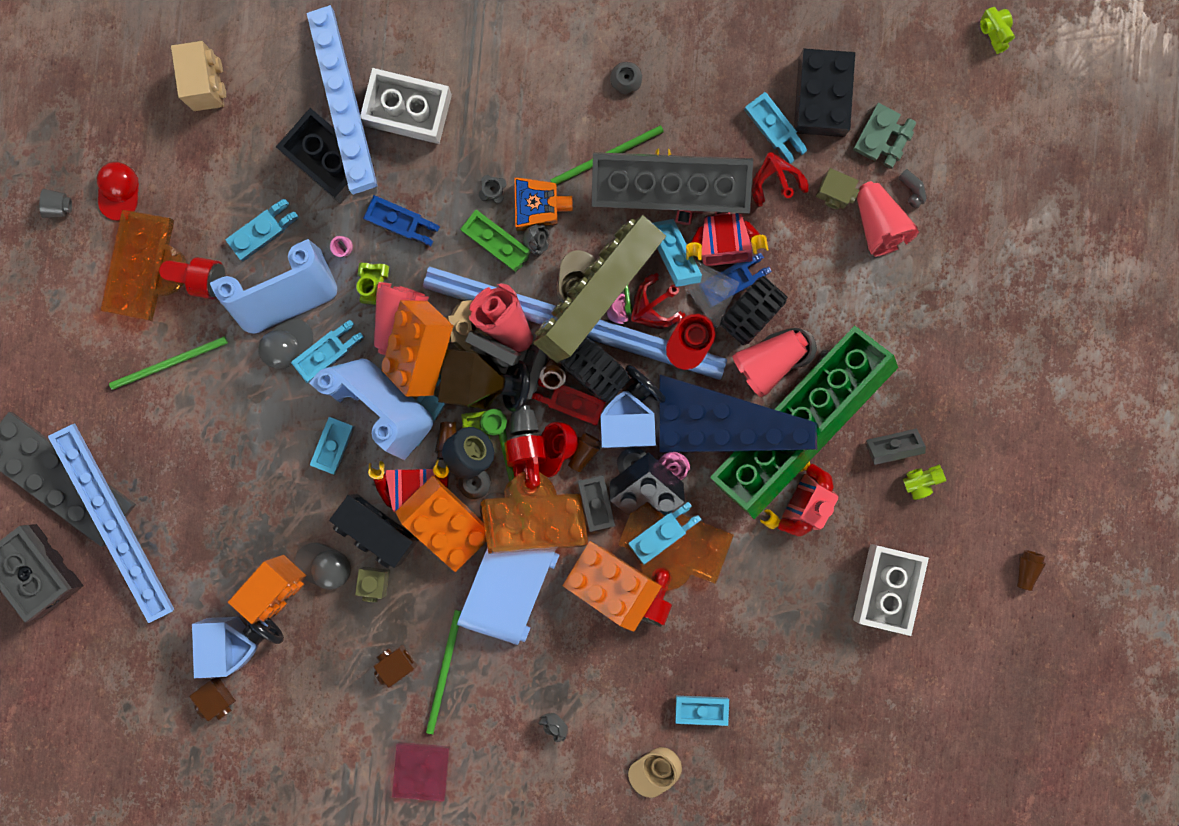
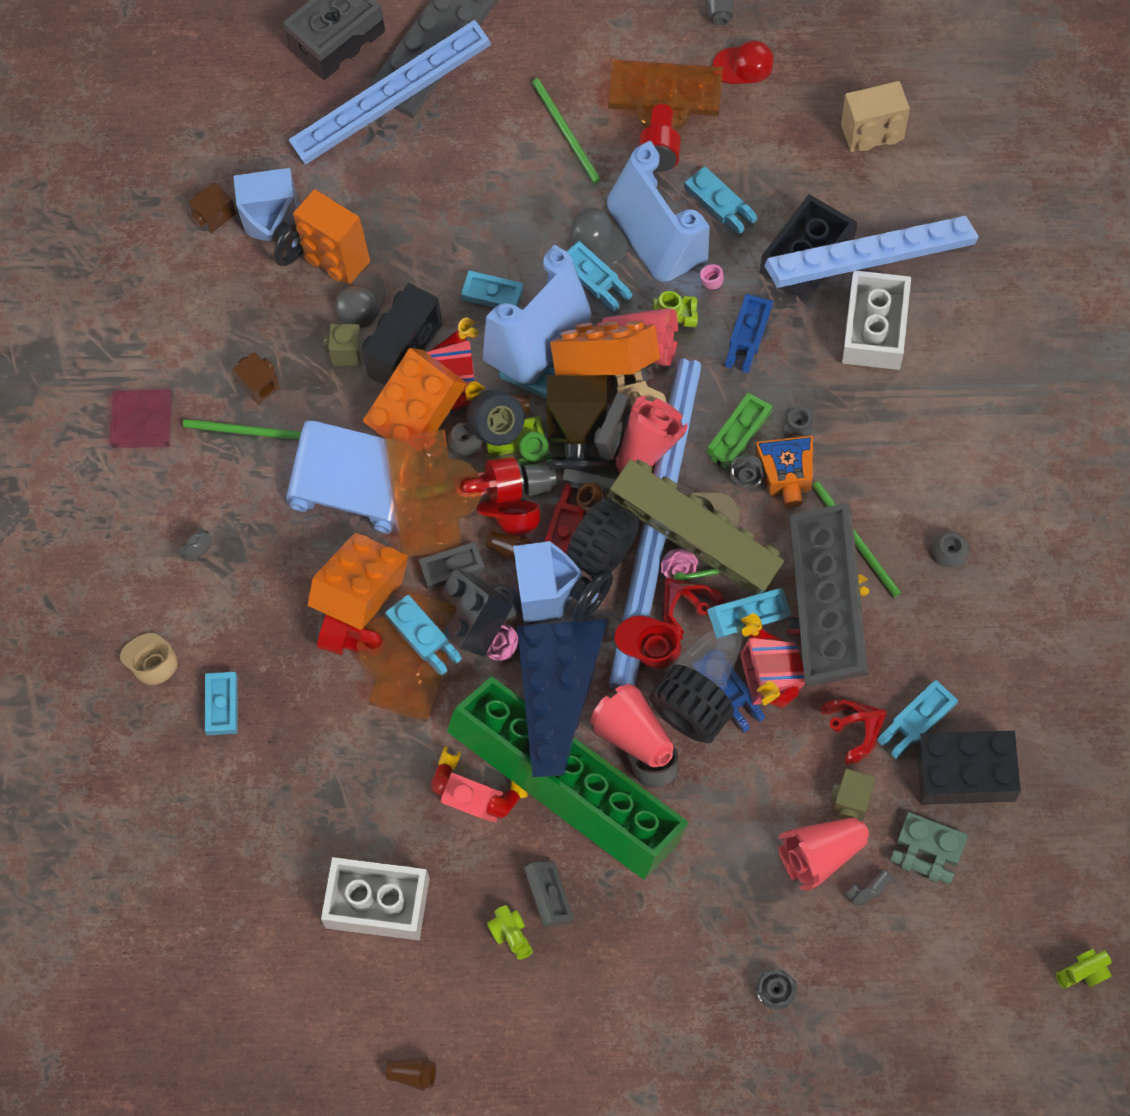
camera: 90 degrees right, 20 degrees down
none -> dark grey plate [756,969,797,1010]

